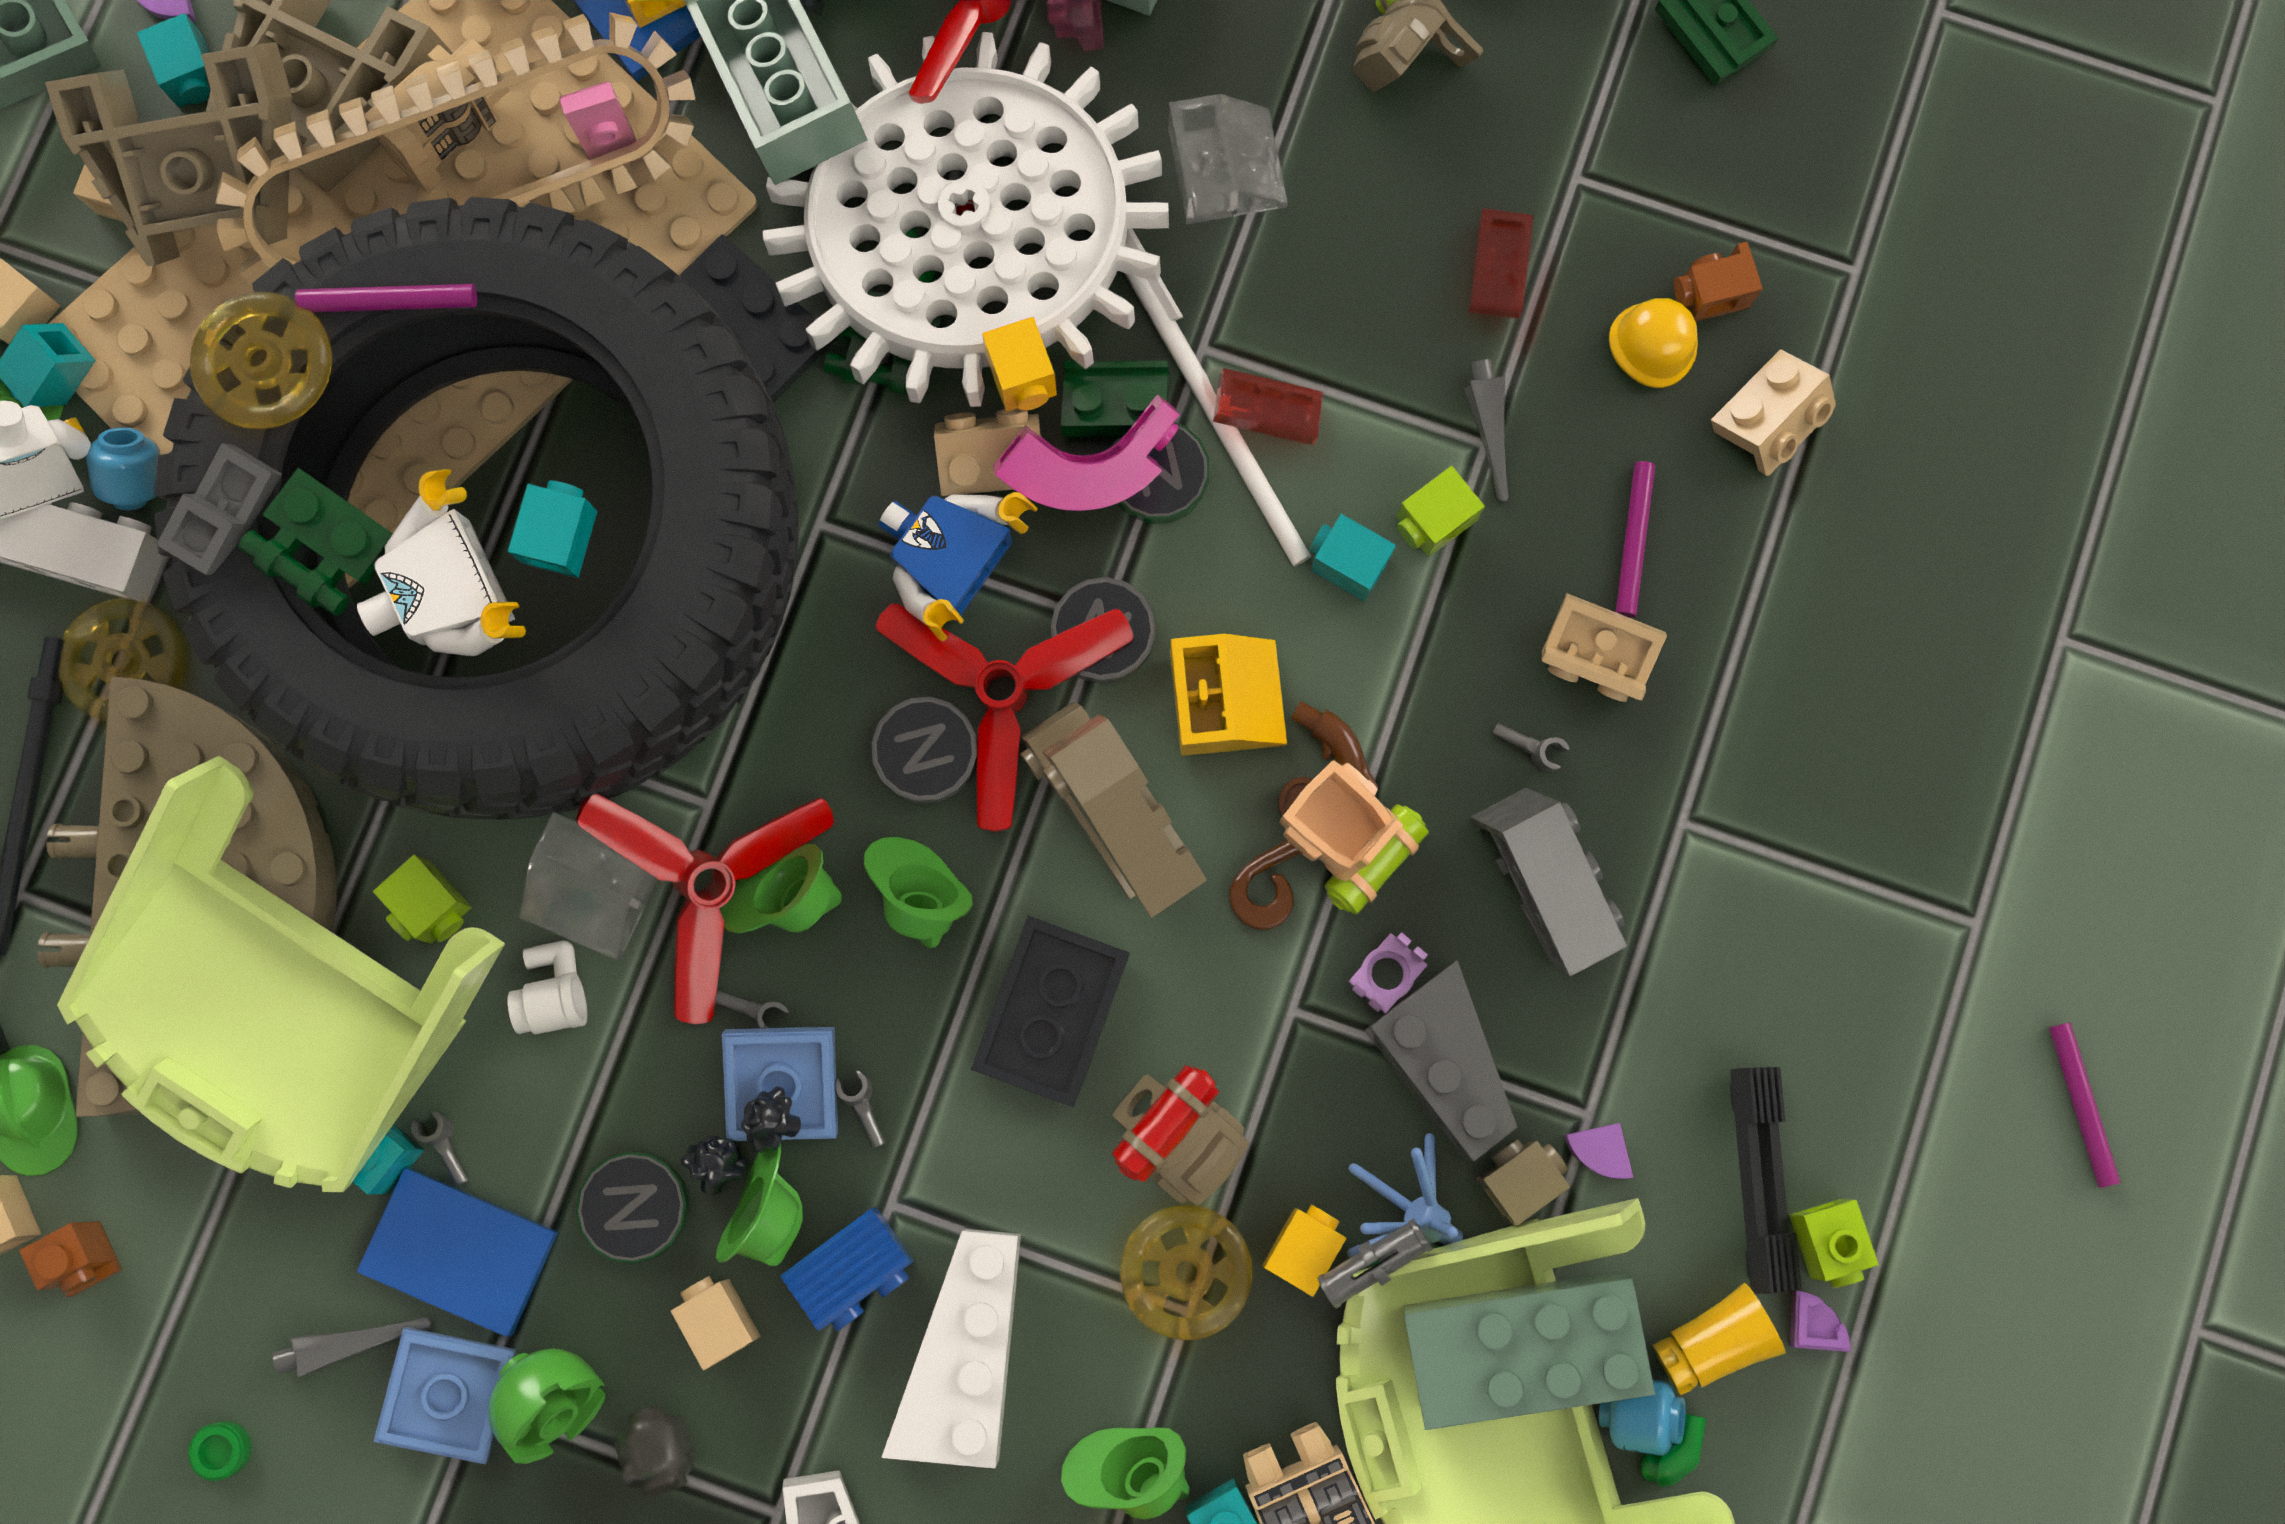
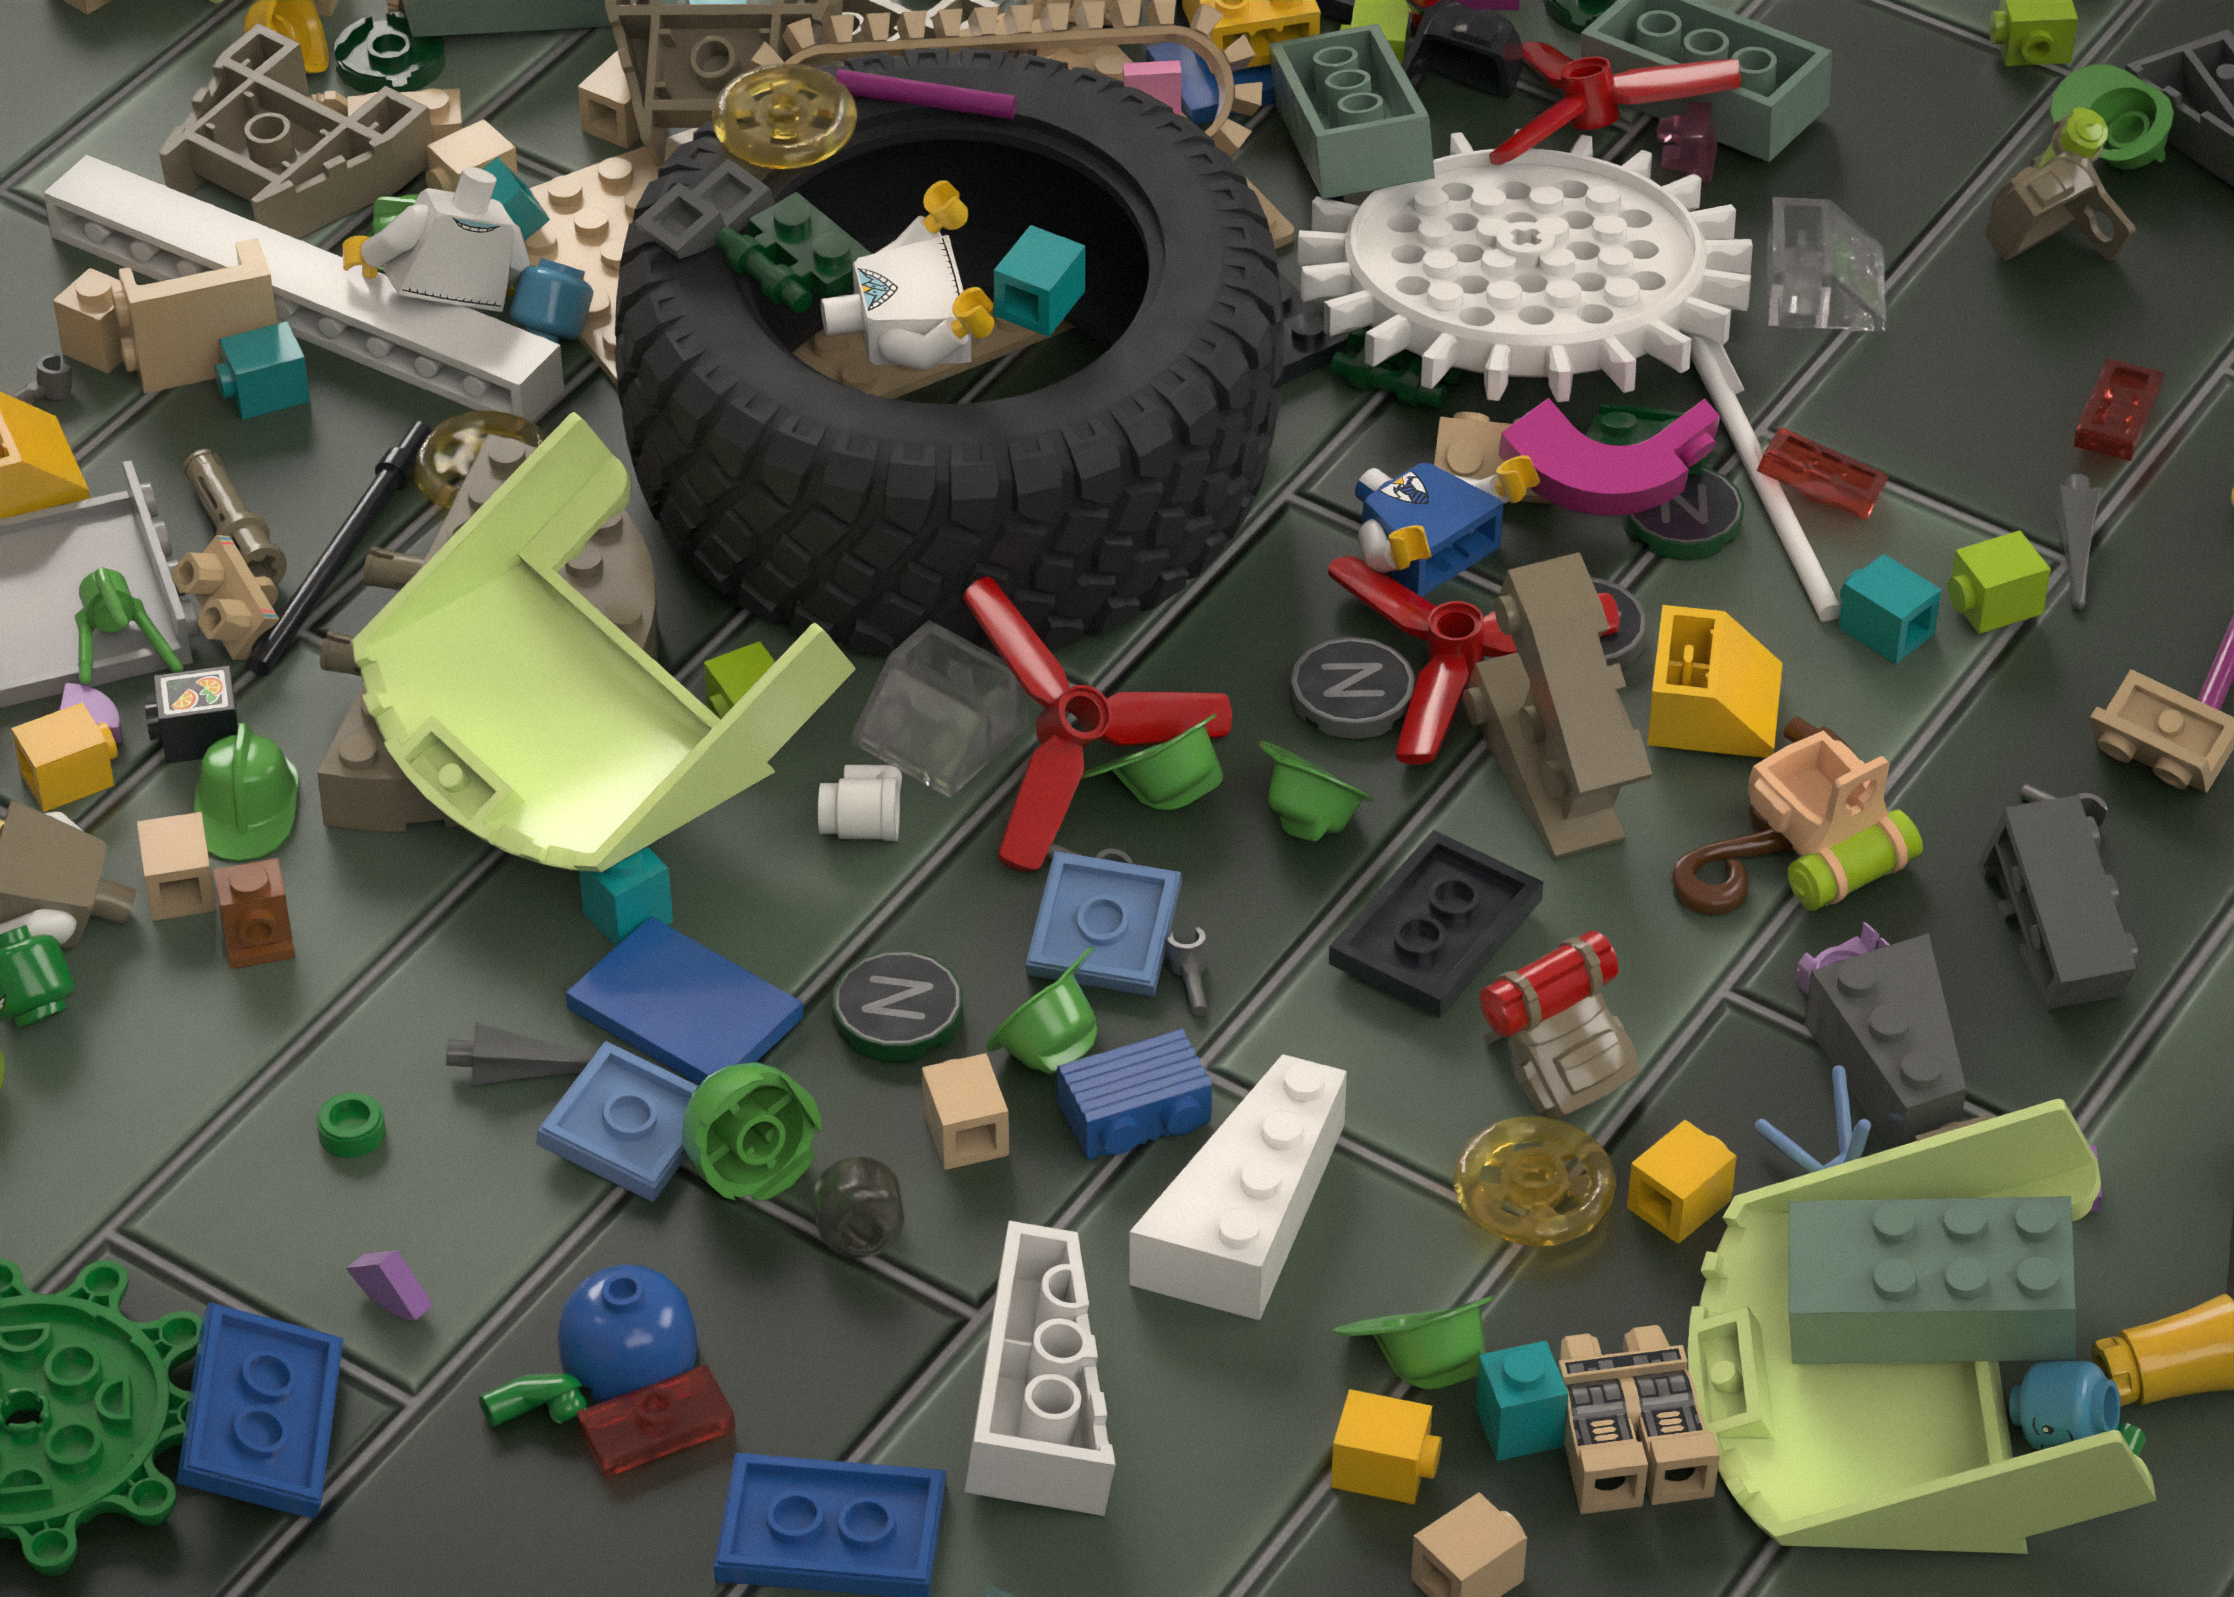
camera: 15 degrees right, 35 degrees down
flat silver hand [411,1110,469,1186] -> none
black plant [681,1135,750,1195] -> none
black plant [741,1086,801,1153] -> none
yellow brick [982,316,1057,412] -> none
dark grey pin [1317,1218,1433,1308] -> none

